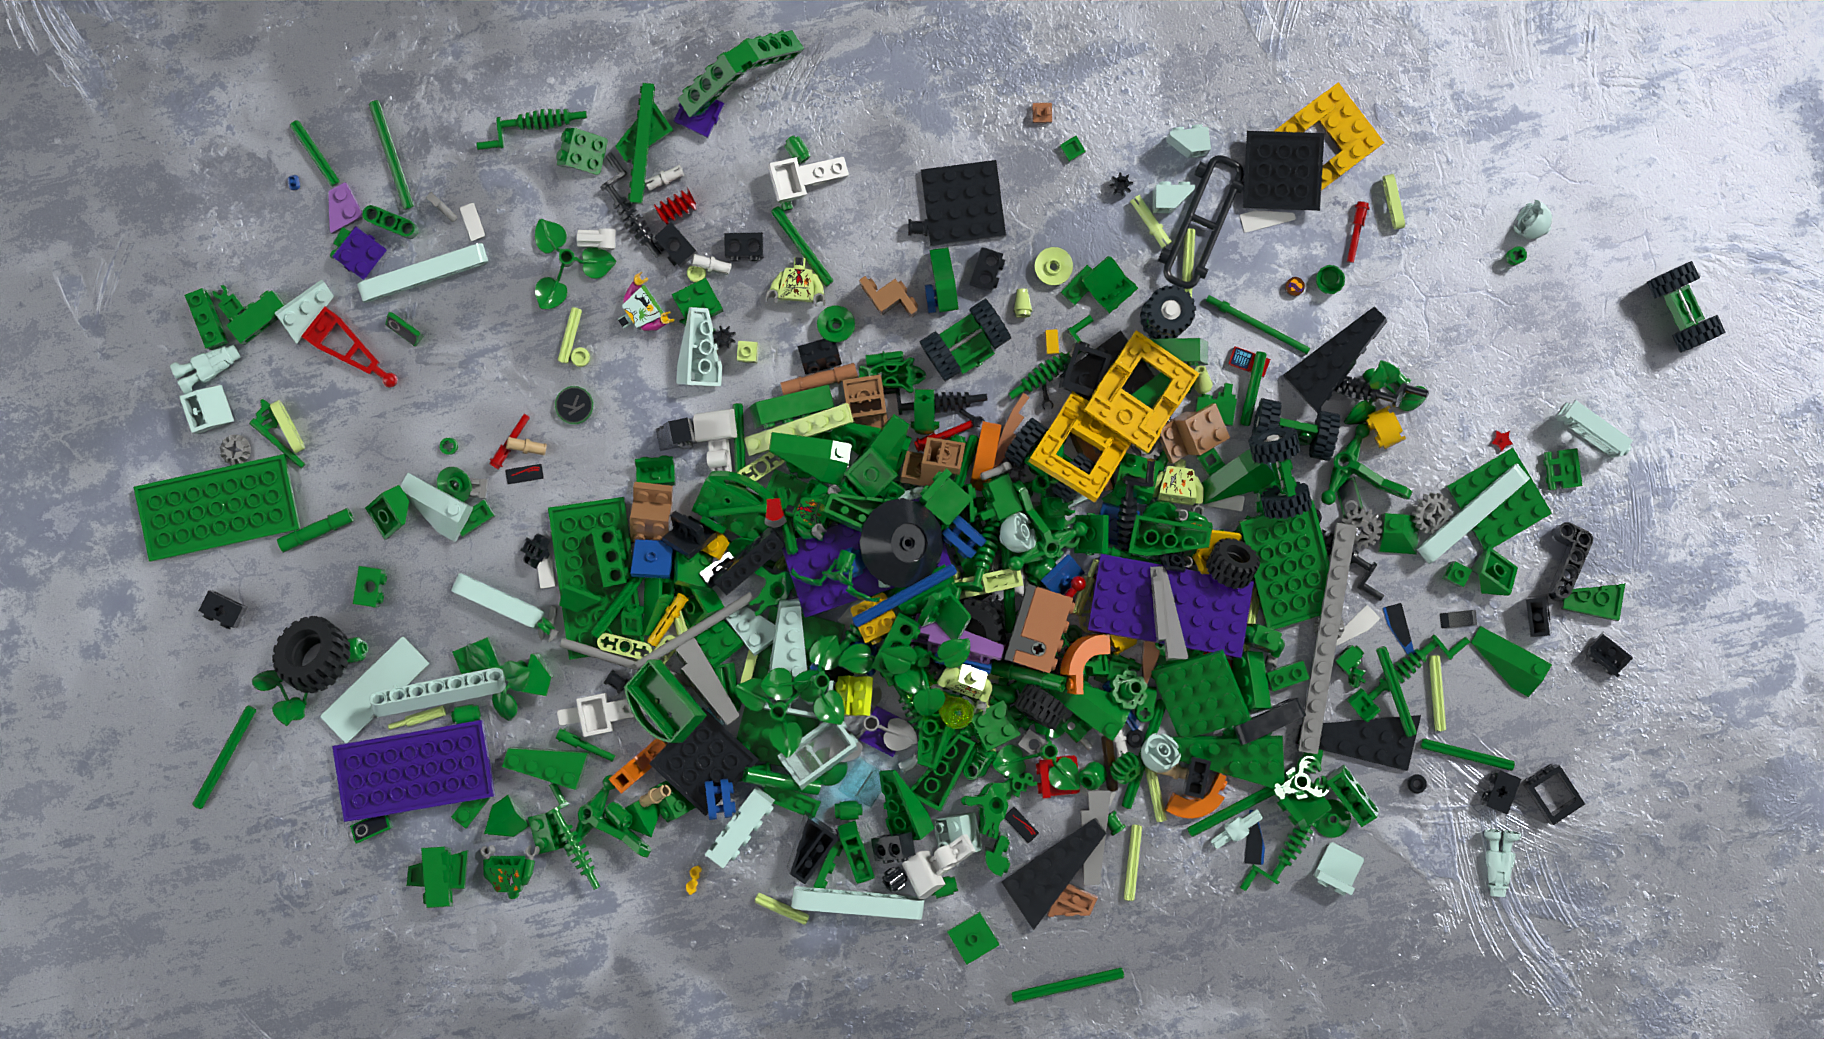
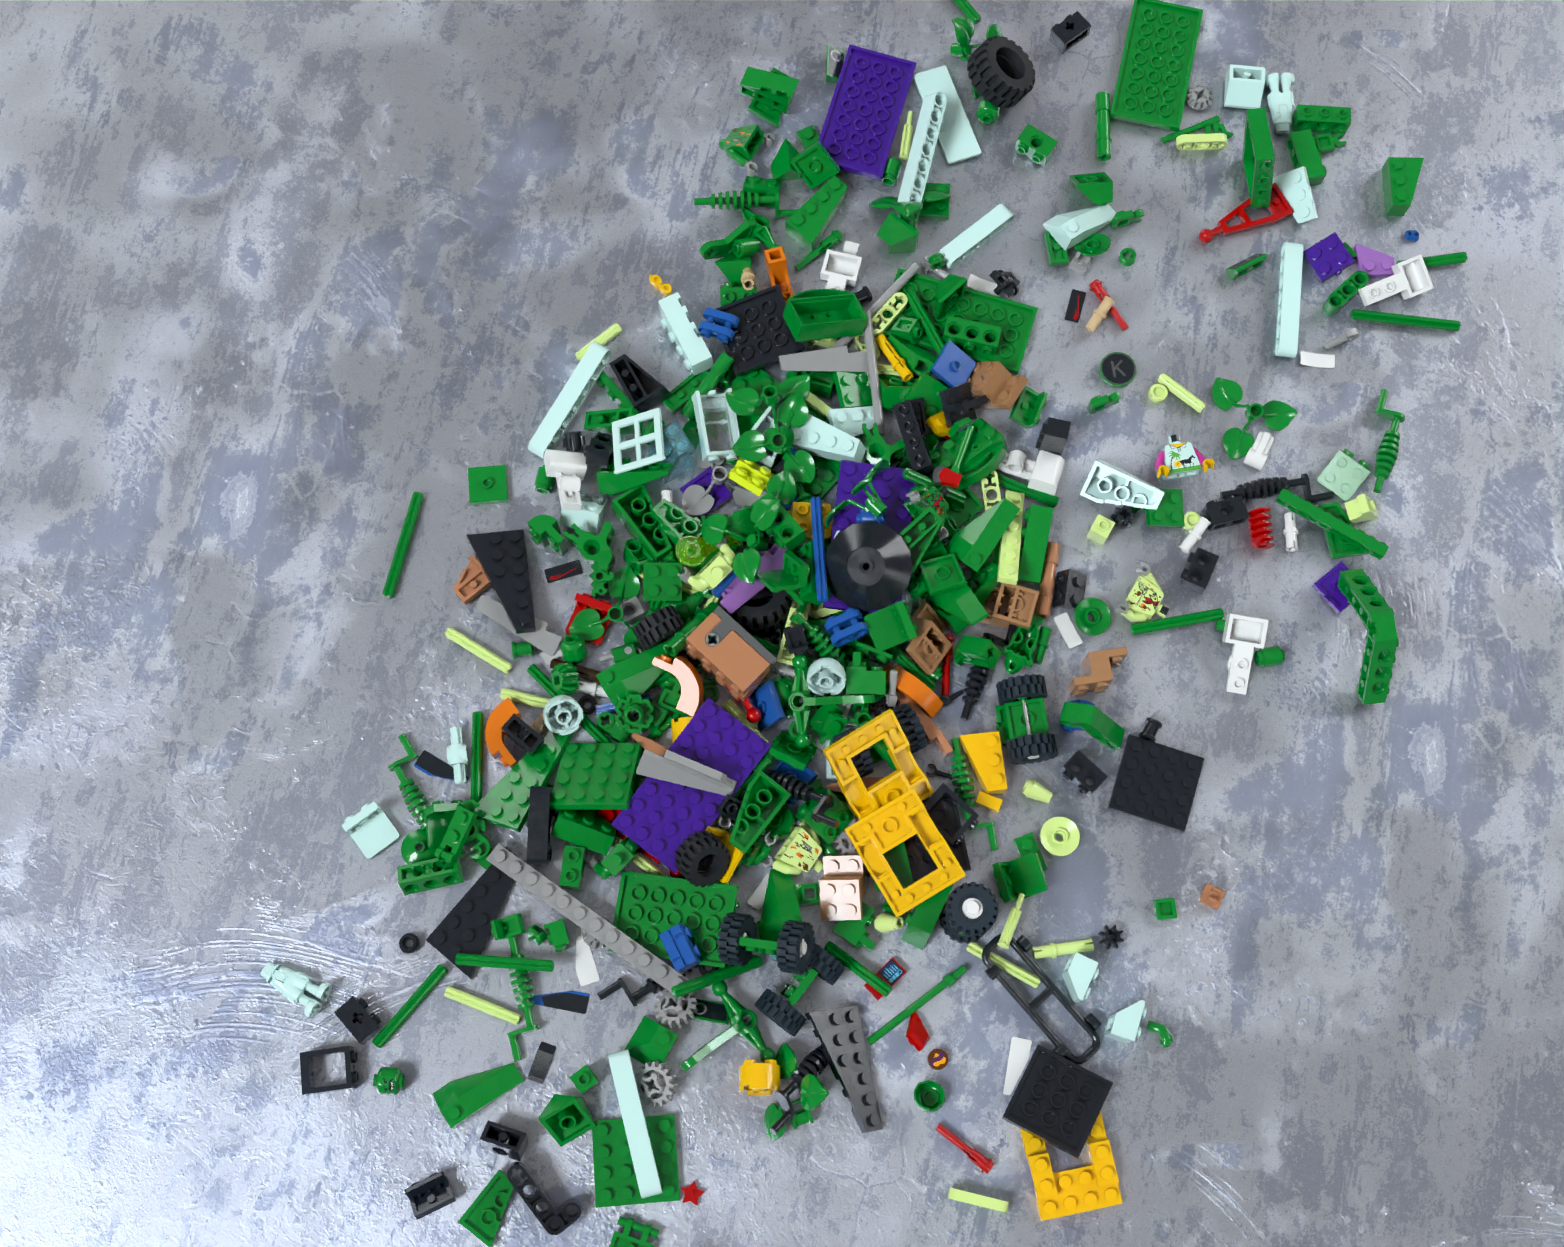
camera: 115 degrees right, 15 degrees down
none -> green head [373,1067,405,1095]
none -> green plate [434,805,478,865]
none -> light aqua window [612,408,666,475]
none -> blue brick [659,924,702,973]
none -> green axle [671,956,763,998]
none -> black bracket [783,623,809,656]
none -> green plate [790,141,840,190]
none -> red piece [906,1011,930,1052]
none -> yellow wedge [959,731,1007,795]
none -> yellowish green axle [997,893,1025,949]
none -> white sticker [1054,612,1083,649]
none -> green plate [1087,391,1121,414]
none -> green plate [1110,209,1145,229]
none -> green arm [1146,1020,1173,1047]
none -> green window [1242,108,1275,209]
none -> yellowish green brick [1344,494,1378,524]
none -> white plate [1358,254,1434,307]
none -> green wedge [1382,157,1424,216]

